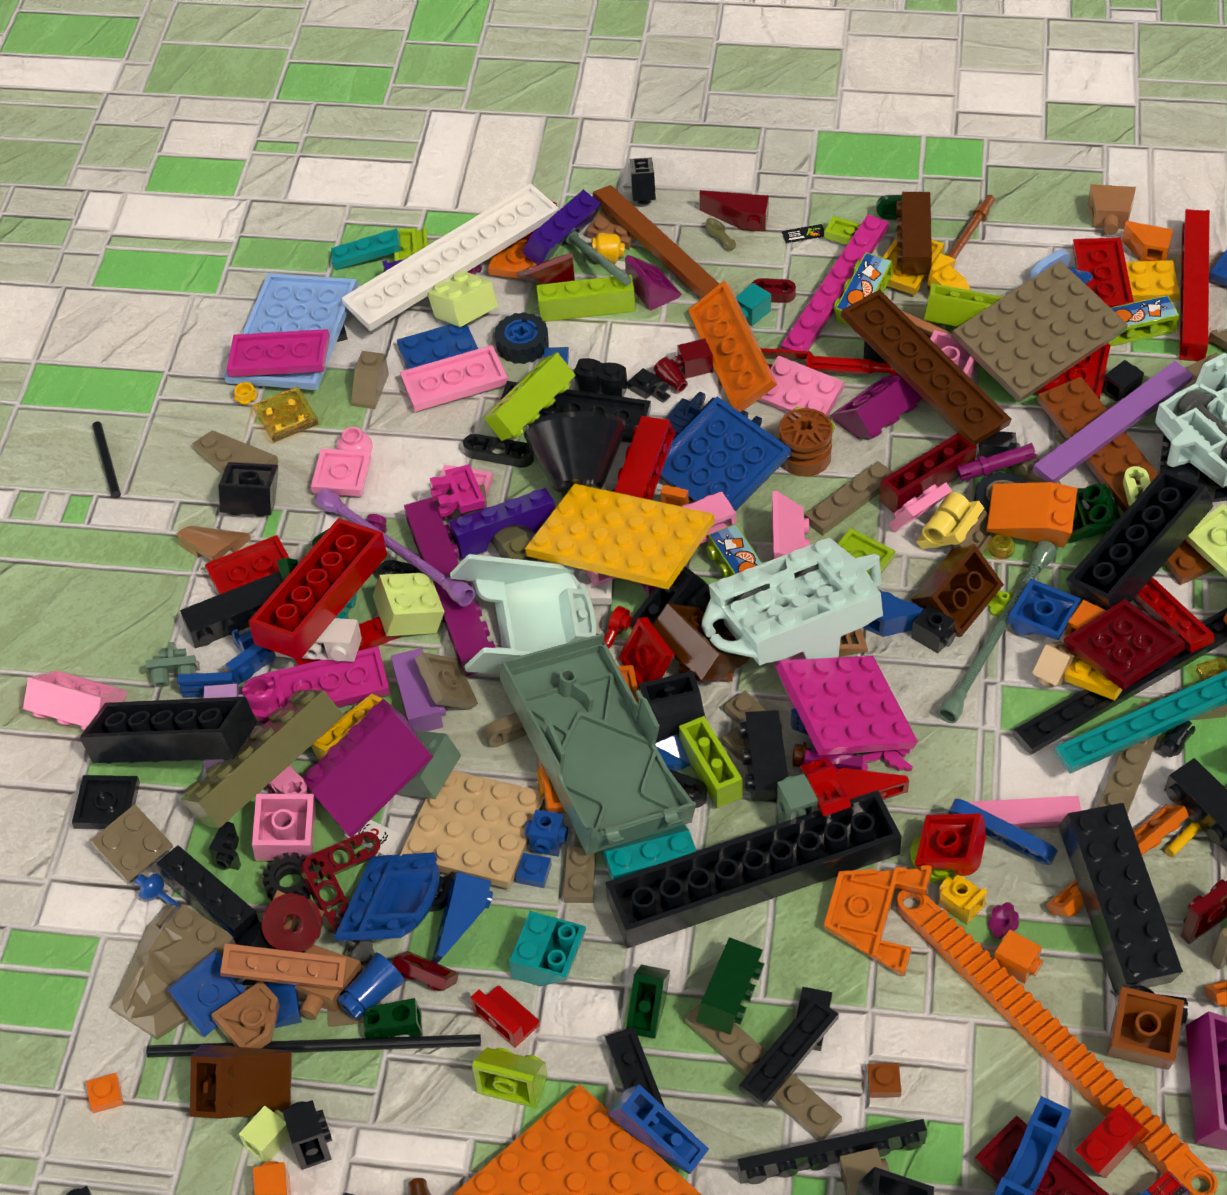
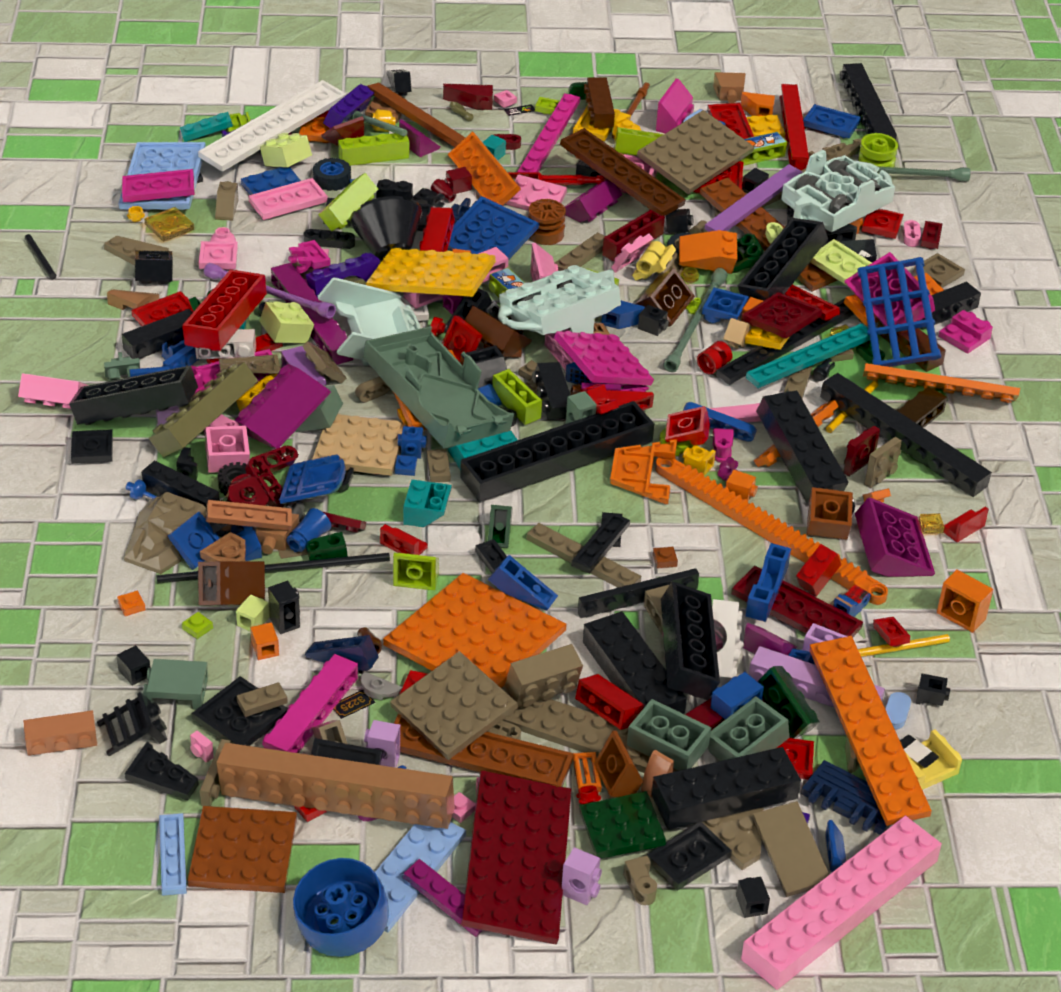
camera: 15 degrees left, 10 degrees down
dark tan plate [90,804,173,885] -> none
blue slope [432,872,493,964] -> none
dark green brick [696,937,765,1035] -> none
brick [834,252,893,327] -> none
magenta pin [957,443,1037,482] -> none
none -> lime plate [182,612,213,639]
none -> dark tan wing [219,355,281,374]
none -> bright pink plate [494,90,517,108]
none -> dark pink slope [656,78,694,134]
none -> red wheel [697,341,733,374]
none -> dark pink piece [713,428,734,463]

